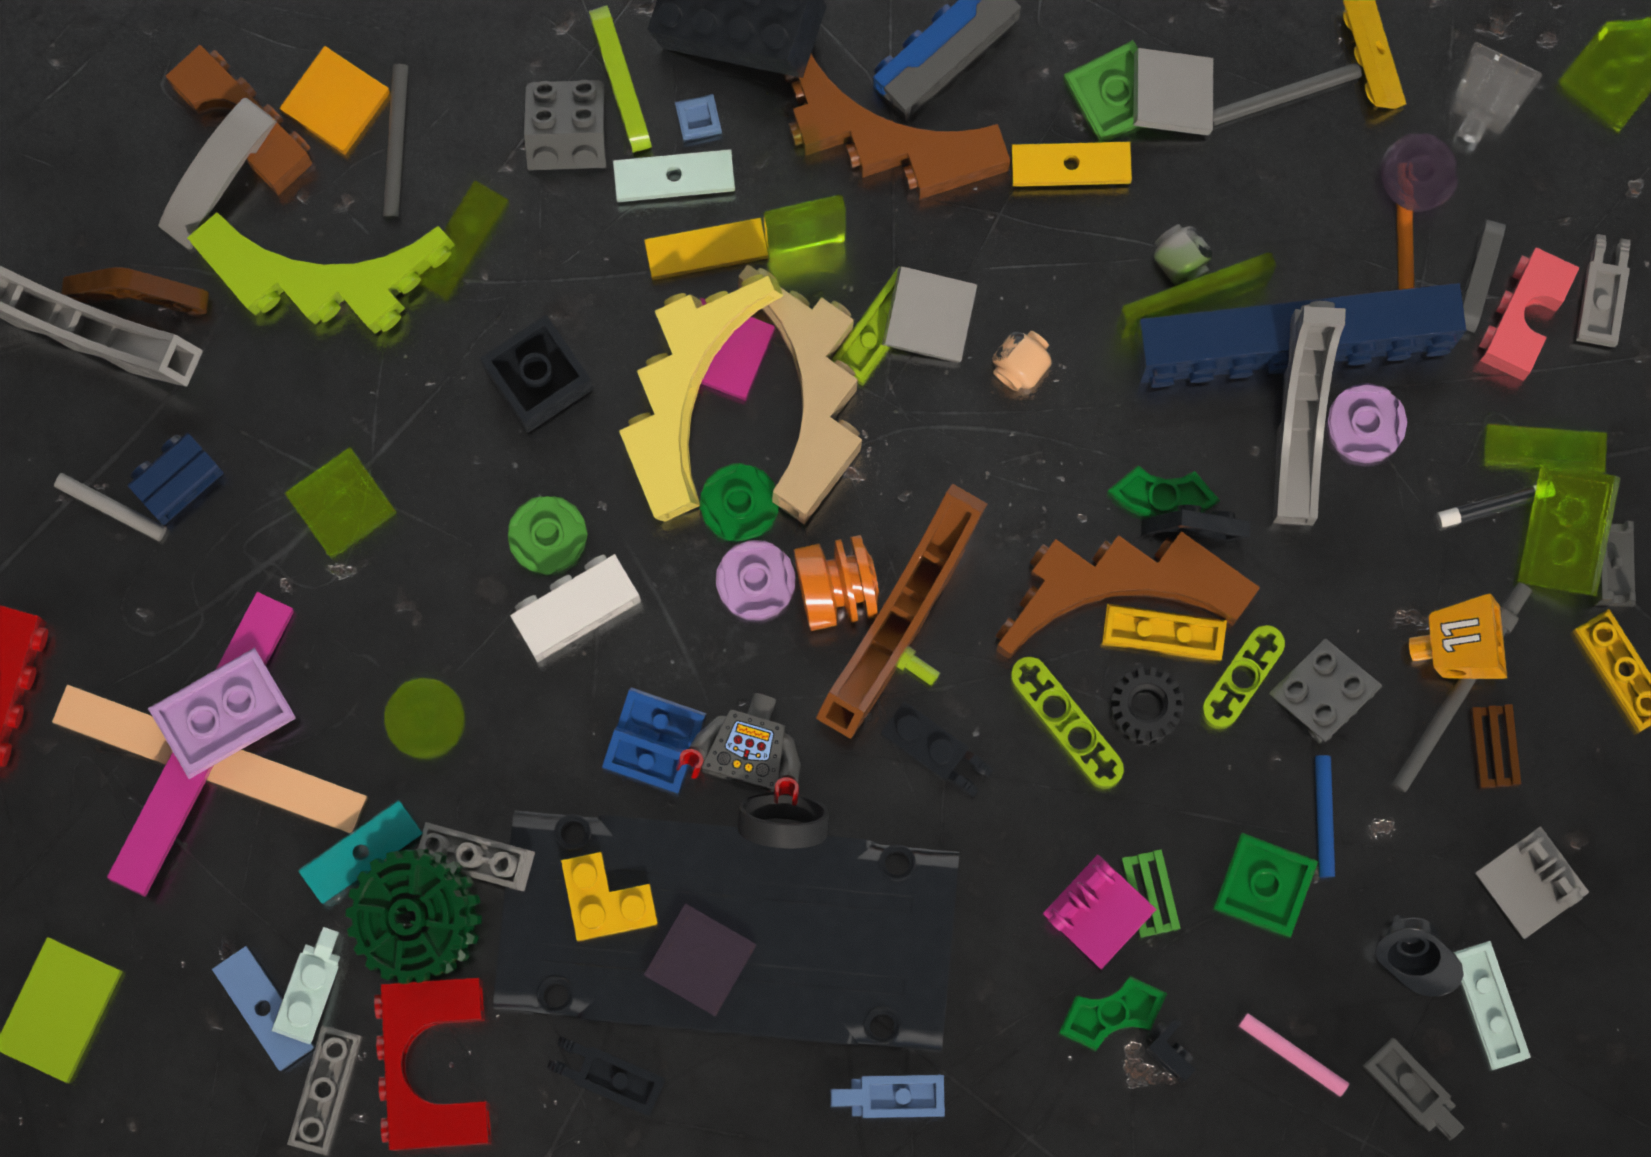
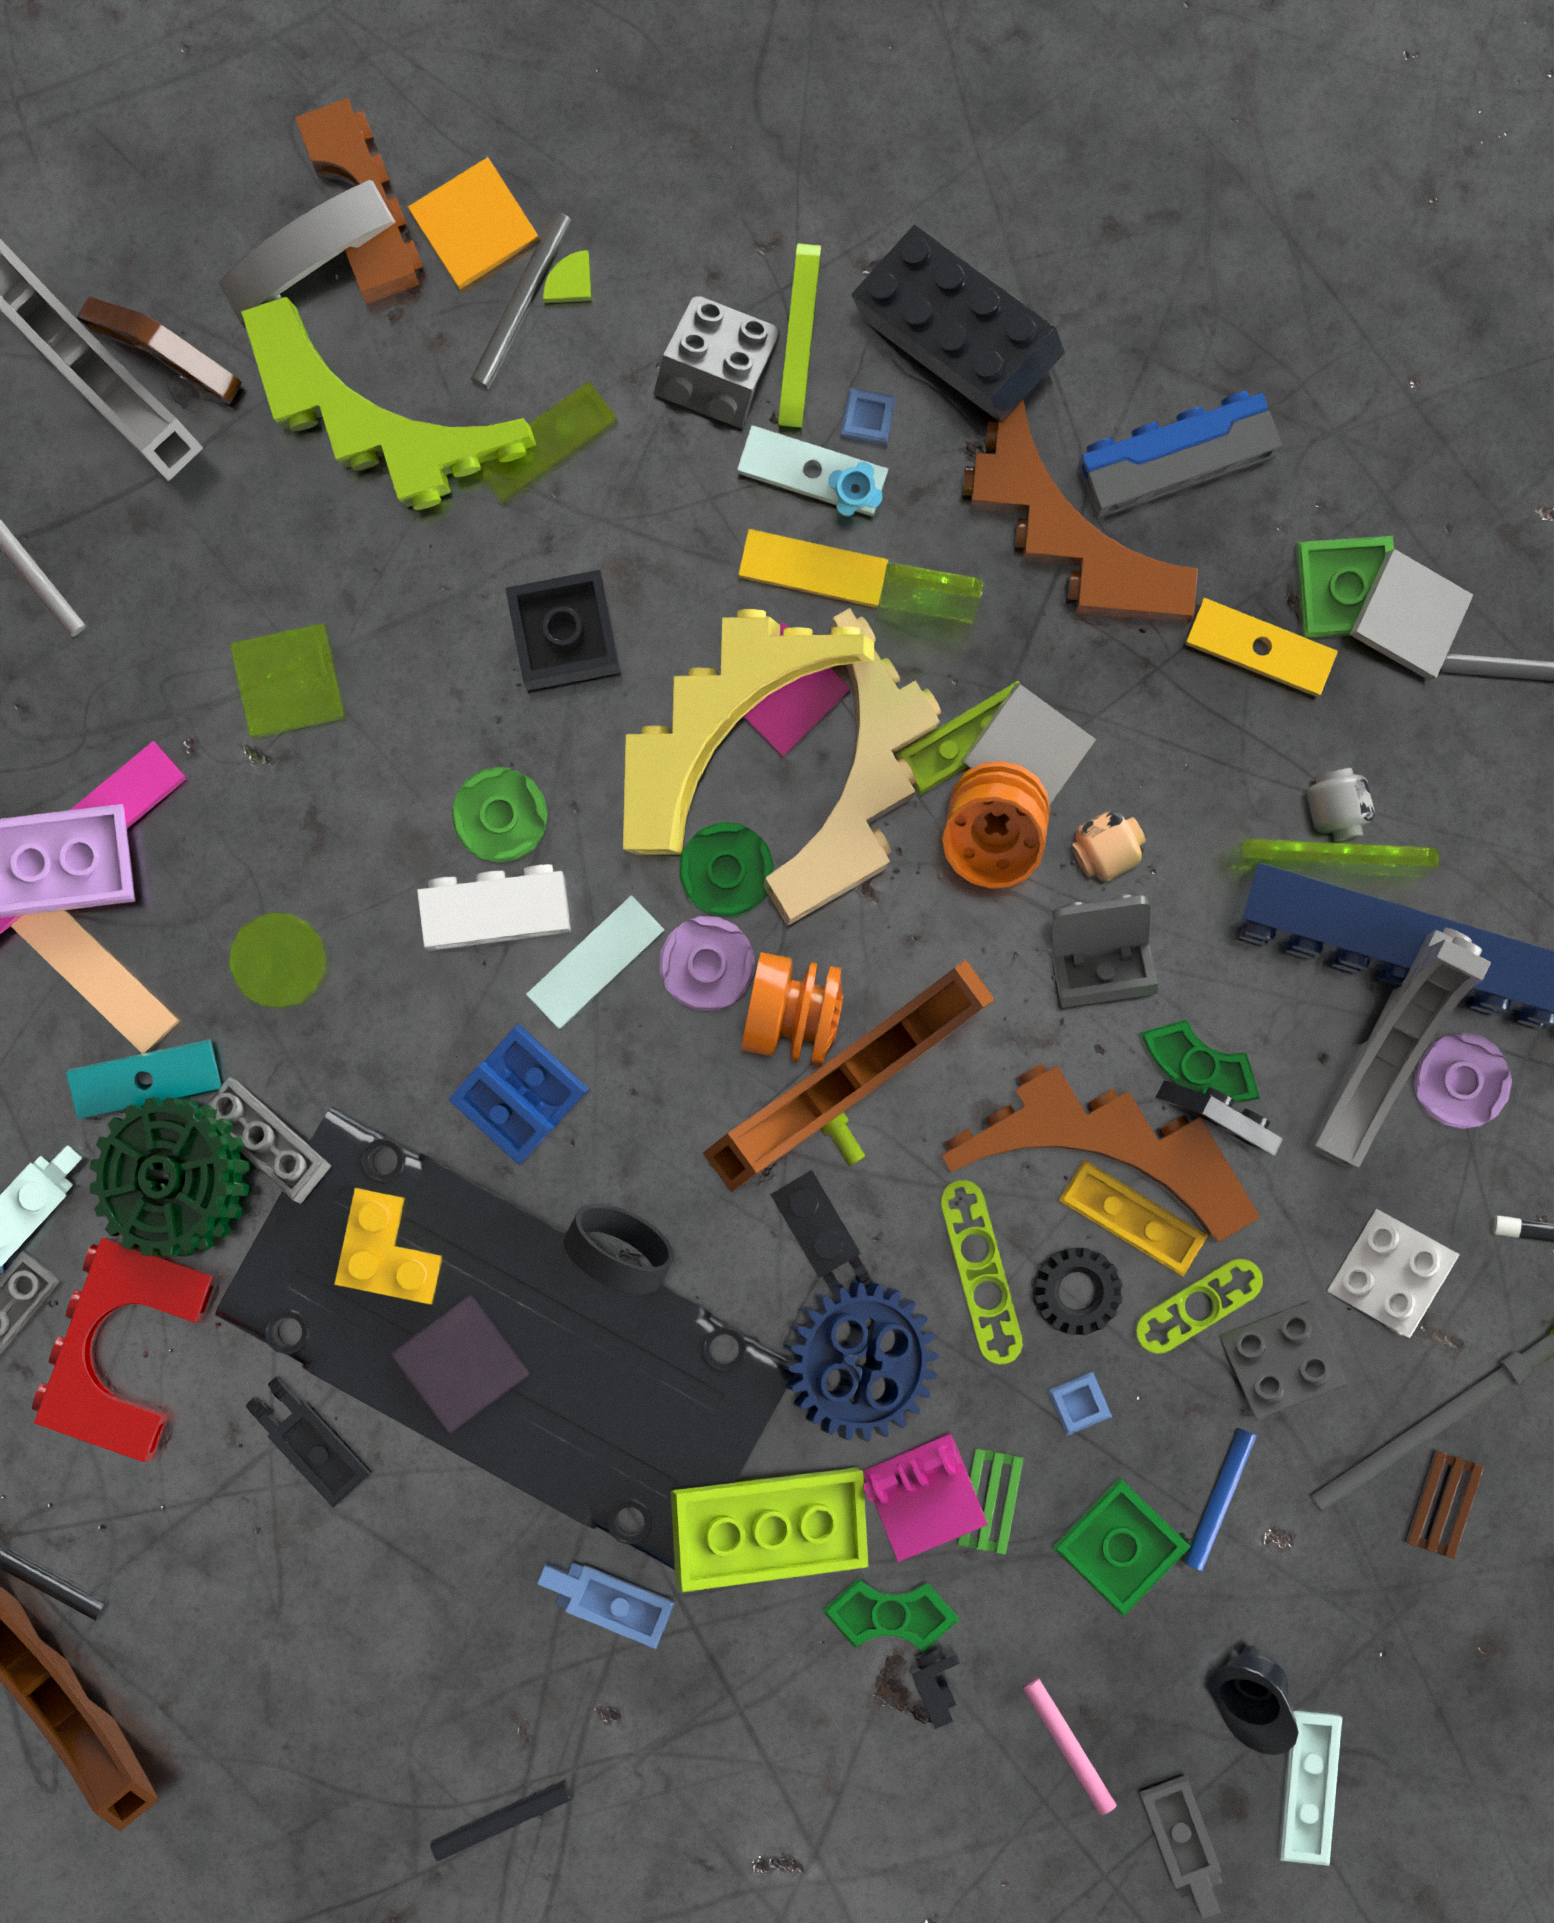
camera: 20 degrees right, 5 degrees up
dark blue brick [127,432,224,526] -> none
torso [676,693,801,805] -> none
light orange torso [1409,594,1507,679] -> none
light grey hinge [1475,826,1589,939] -> none
none -> light aqua tile [527,895,665,1030]
none -> lime tile [543,250,591,303]
none -> lime plate [671,1467,868,1592]
none -> dark blue gear [782,1281,939,1441]
none -> medium azure plate [828,462,882,516]
none -> orange wheel [942,761,1050,889]
none -> medium blue tile [1047,1371,1112,1436]
none -> dark grey bracket [1052,895,1158,1008]
none -> white hinge [1327,1209,1459,1338]

